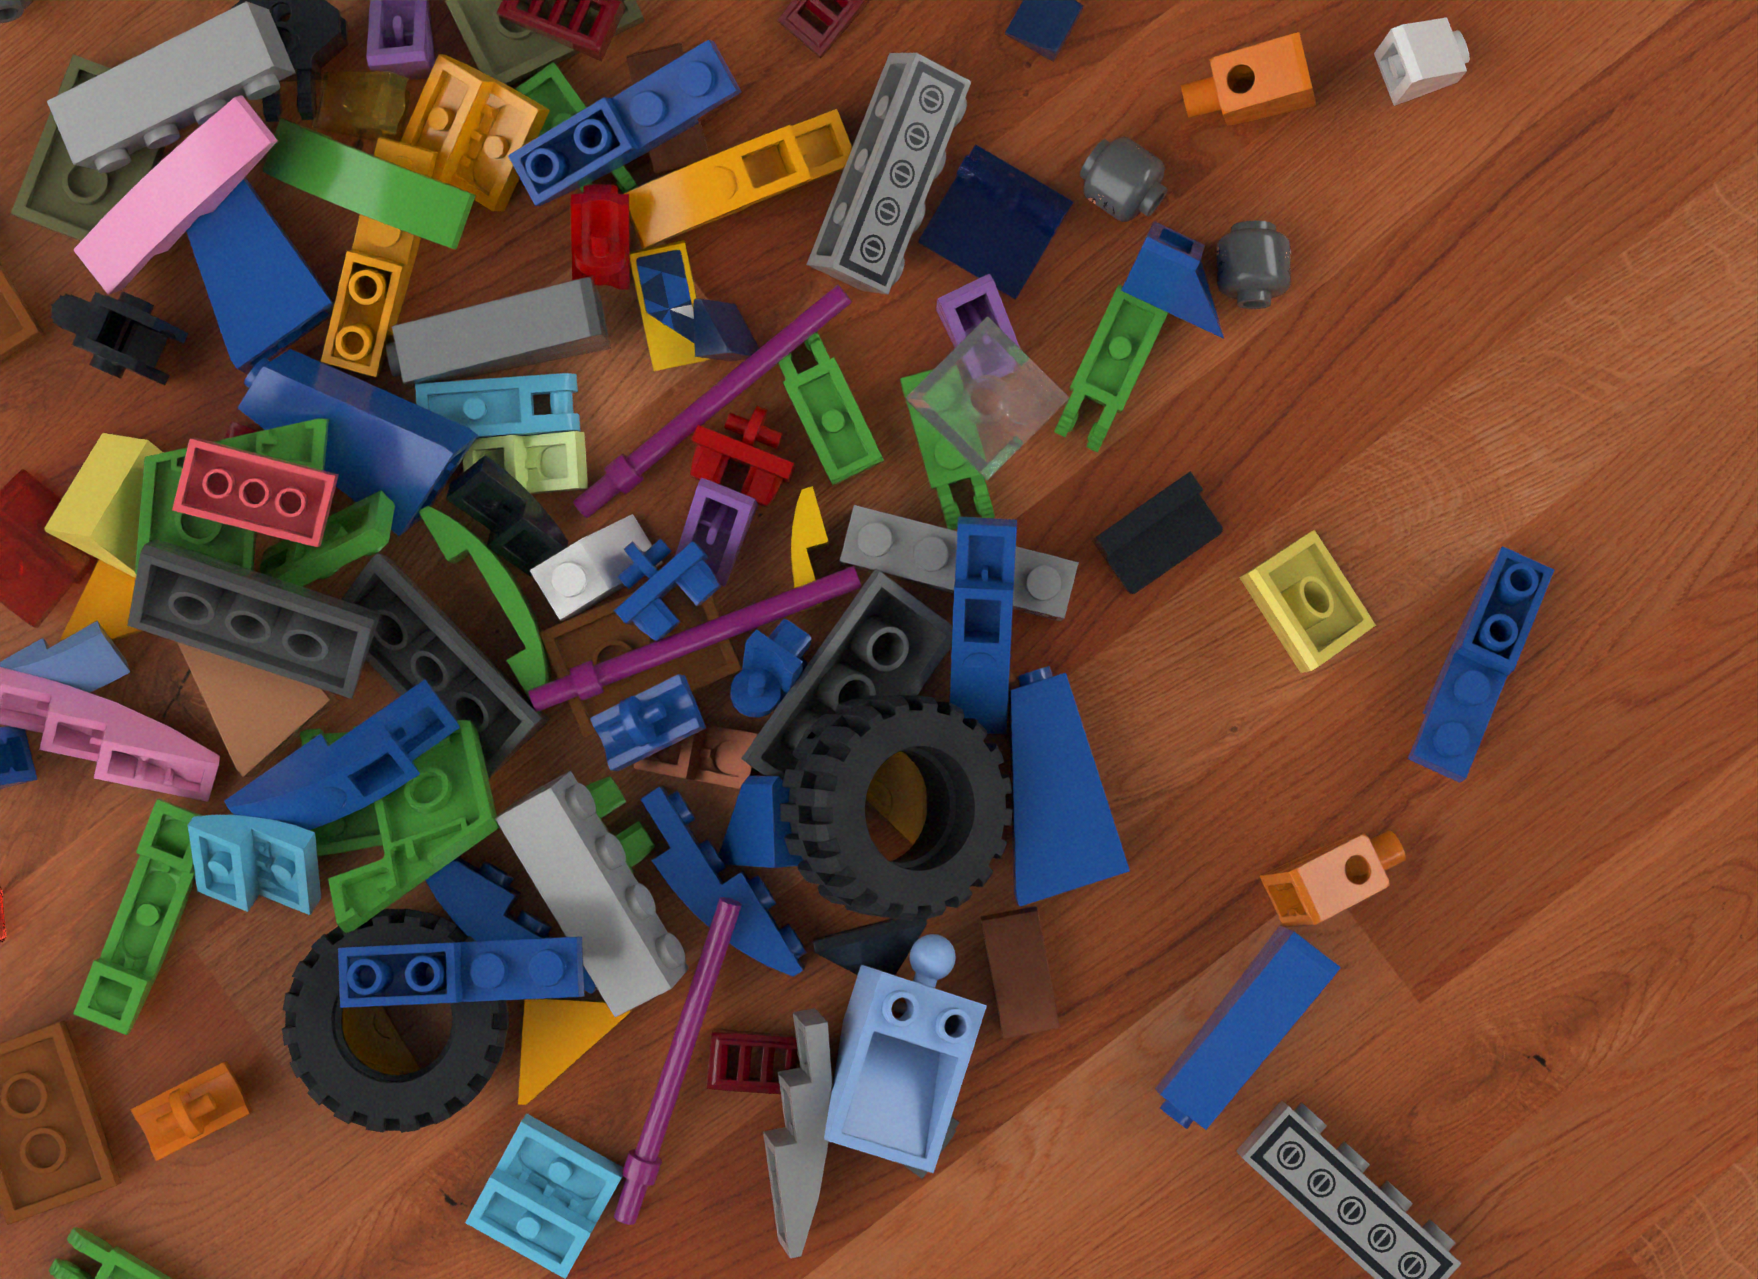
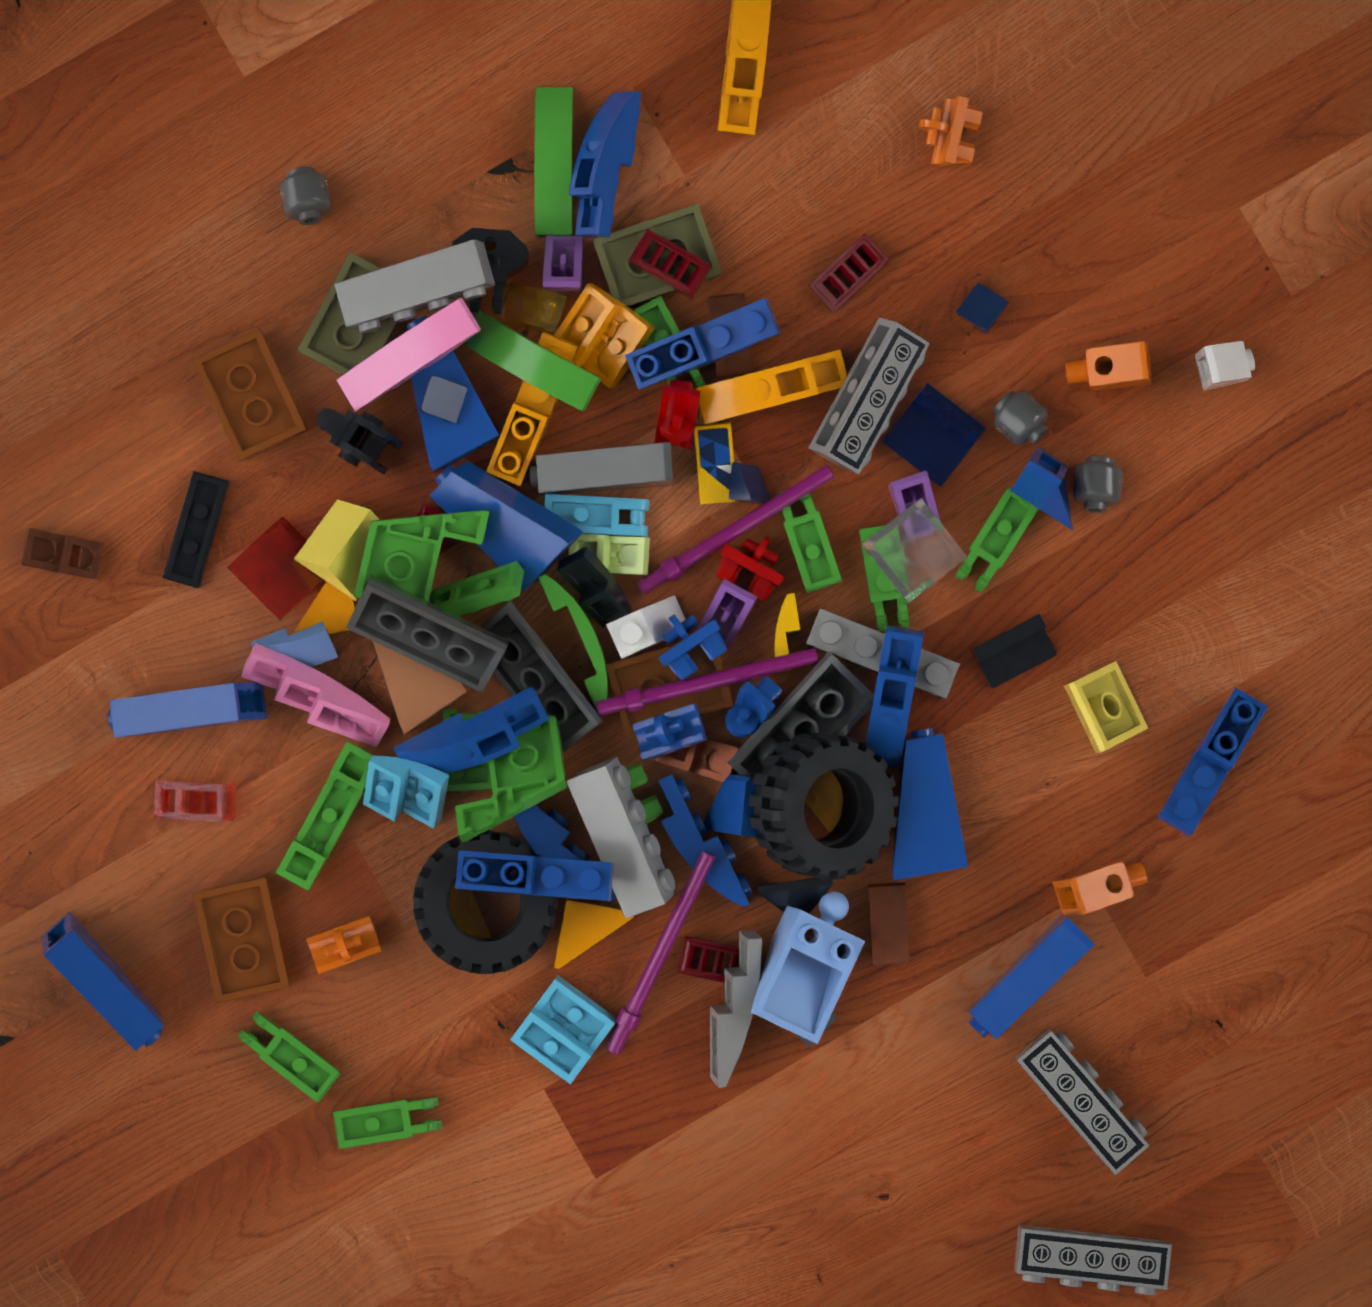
camera: 15 degrees right, 0 degrees up
coral piece [172,437,339,547] -> none
none -> dark blue slope [419,375,468,424]

